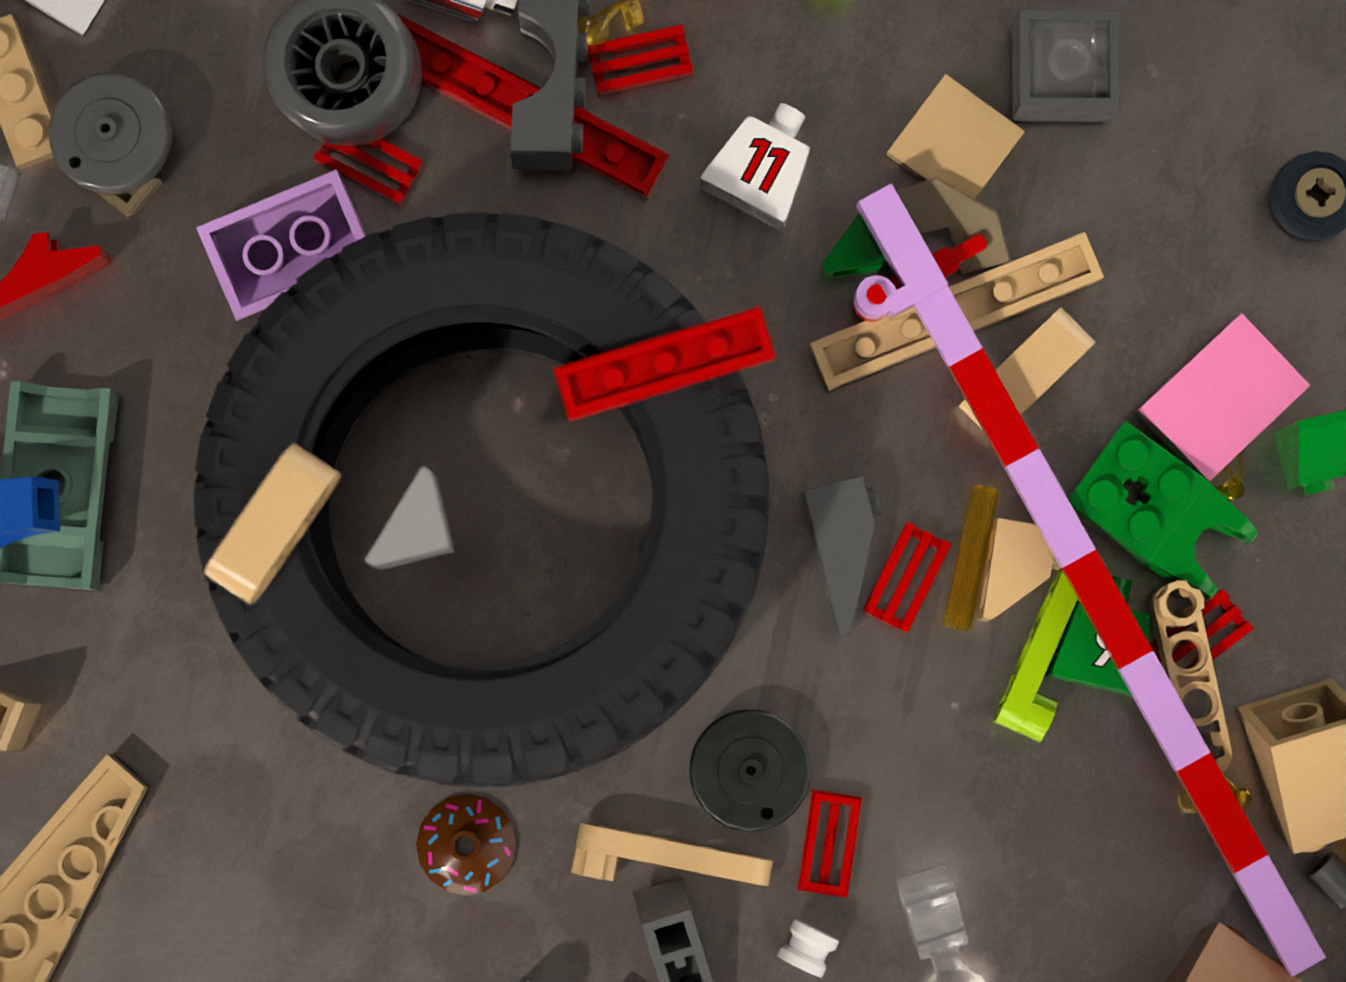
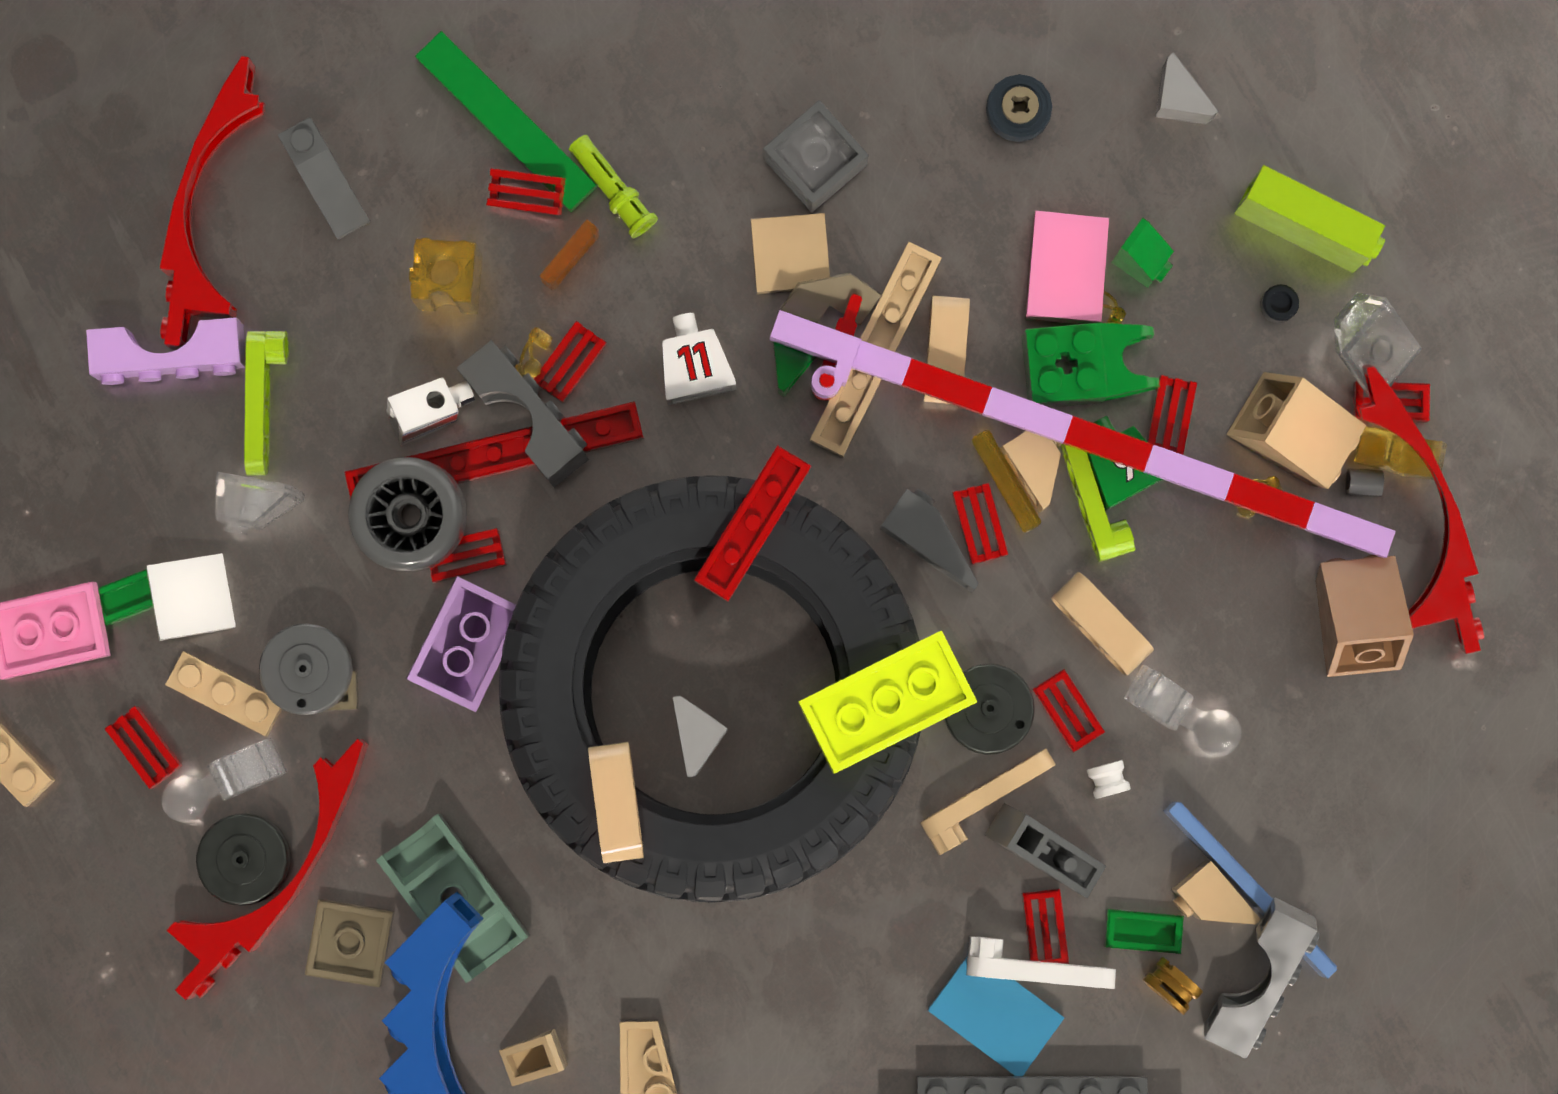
camera: 45 degrees left, 0 degrees up
reddish brown dish [416,794,517,896] -> none
tan beam [1150,580,1232,773] -> none
none -> neon yellow plate [798,630,977,774]
none -> tan beam [1051,572,1154,676]

